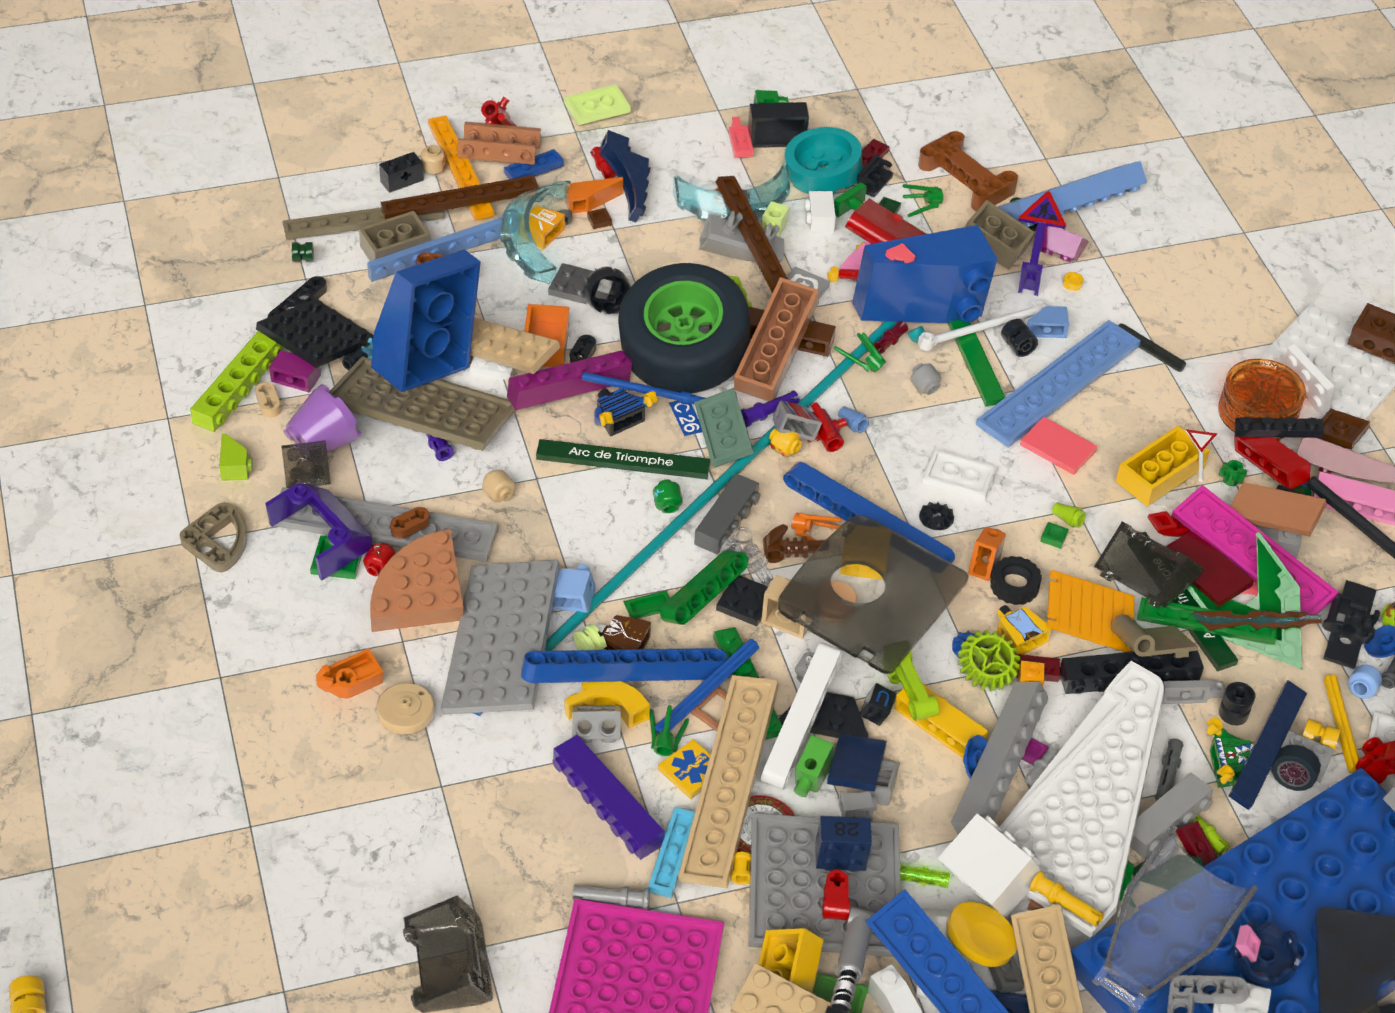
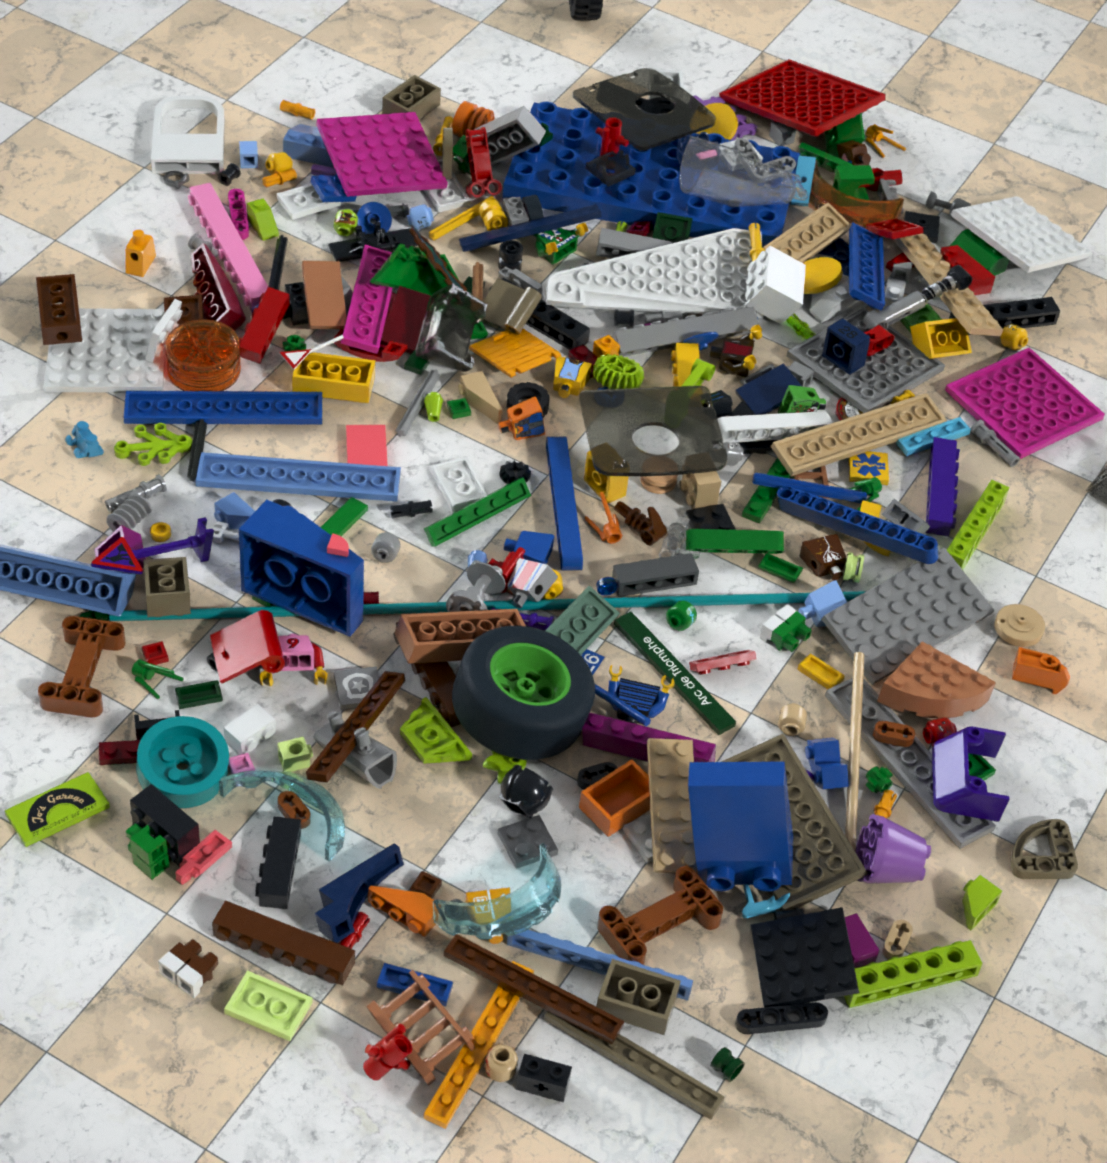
camera: 135 degrees left, 0 degrees up
clear smoke plate [281,440,331,488] -> none
green tile [834,182,867,217] -> none
green plant [834,332,887,373] -> none
black plate [1235,417,1323,438] -> none
none -> lime tile [5,772,110,847]
none -> dark azure piece [65,421,104,458]
none -> light grey pin [105,474,167,513]
none -> light grey piece [107,494,152,532]
none -> lime plant [114,423,193,466]
none -> blue plate [124,391,322,425]
none -> red tile [142,641,169,665]
none -> hips [158,939,218,998]
none -> reddish brown brick [212,900,355,986]
none -> bright pink tile [228,753,255,780]
none -> black brick [255,816,301,909]
none -> black pin [390,500,433,519]
none -> light grey axle [396,369,440,436]
none -> green plate [424,478,531,547]
none -> light grey piece [446,560,505,612]
none -> tan slope [458,371,502,424]
none -> medium nougat axle [472,262,484,312]
none -> blue torso [504,531,554,564]
none -> clear smoke piece [586,150,636,187]
none -> red pin [596,118,629,160]
none -> clear blue tile [596,577,618,596]
none -> black bush [614,310,634,326]
none -> plate [689,650,757,675]
none -> torso [710,324,762,377]
none -> green hips [760,604,812,652]
none -> yellow tile [797,653,845,689]
none -> blue brick [805,737,849,789]
none -> tan piece [845,652,865,853]
none -> green gear [865,766,893,794]
none -> light orange pin [874,789,897,818]
none -> lime brick [947,479,1010,570]

